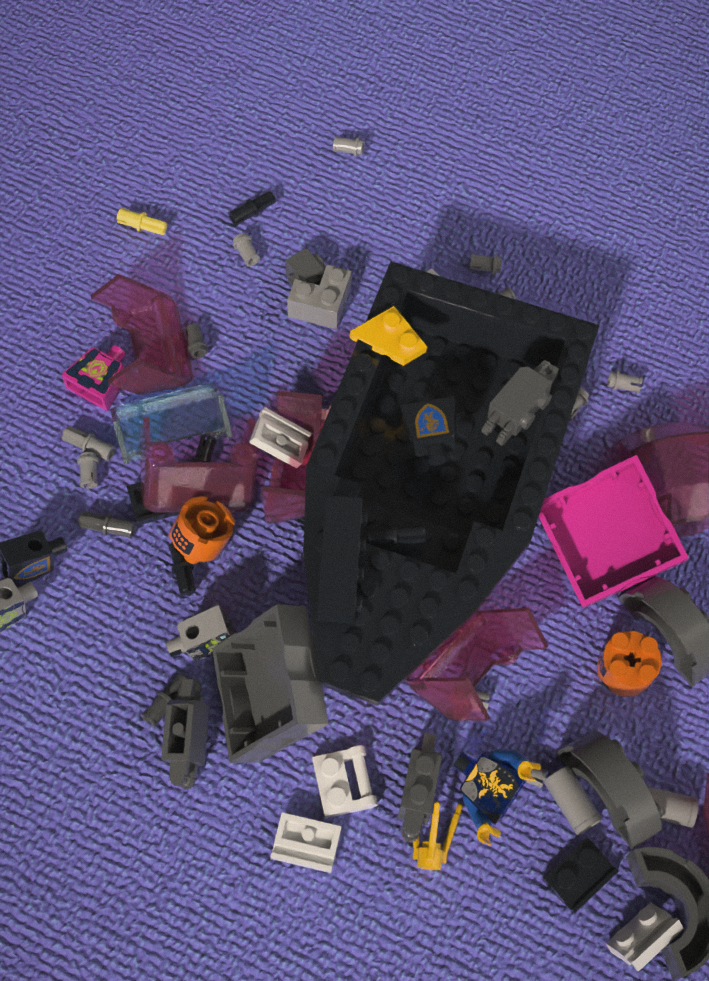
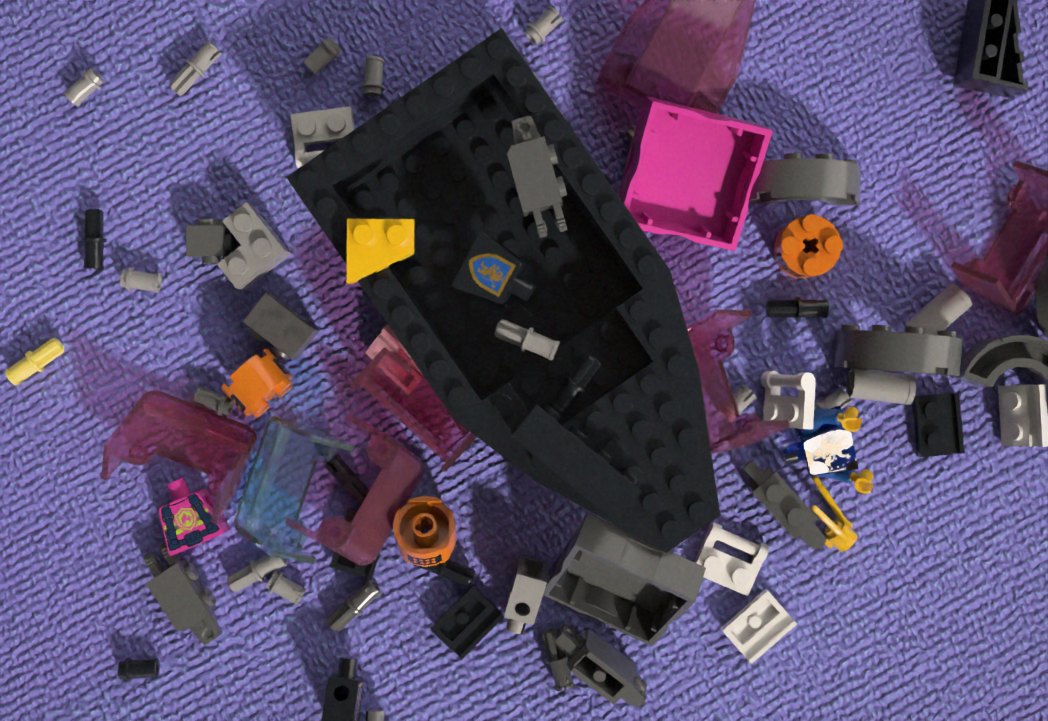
camera: 55 degrees left, 25 degrees up
white plate [249,407,312,468] -> none
none -> dark grey hinge [144,542,222,645]
none -> light grey axle [169,41,222,96]
none -> orange brick [221,349,293,418]
none -> flat silver piece [243,293,319,361]
none -> black plate [430,584,504,660]
none -> light grey axle [495,319,560,361]
none -> white plate [761,371,815,429]
none -> black axle [766,297,829,321]

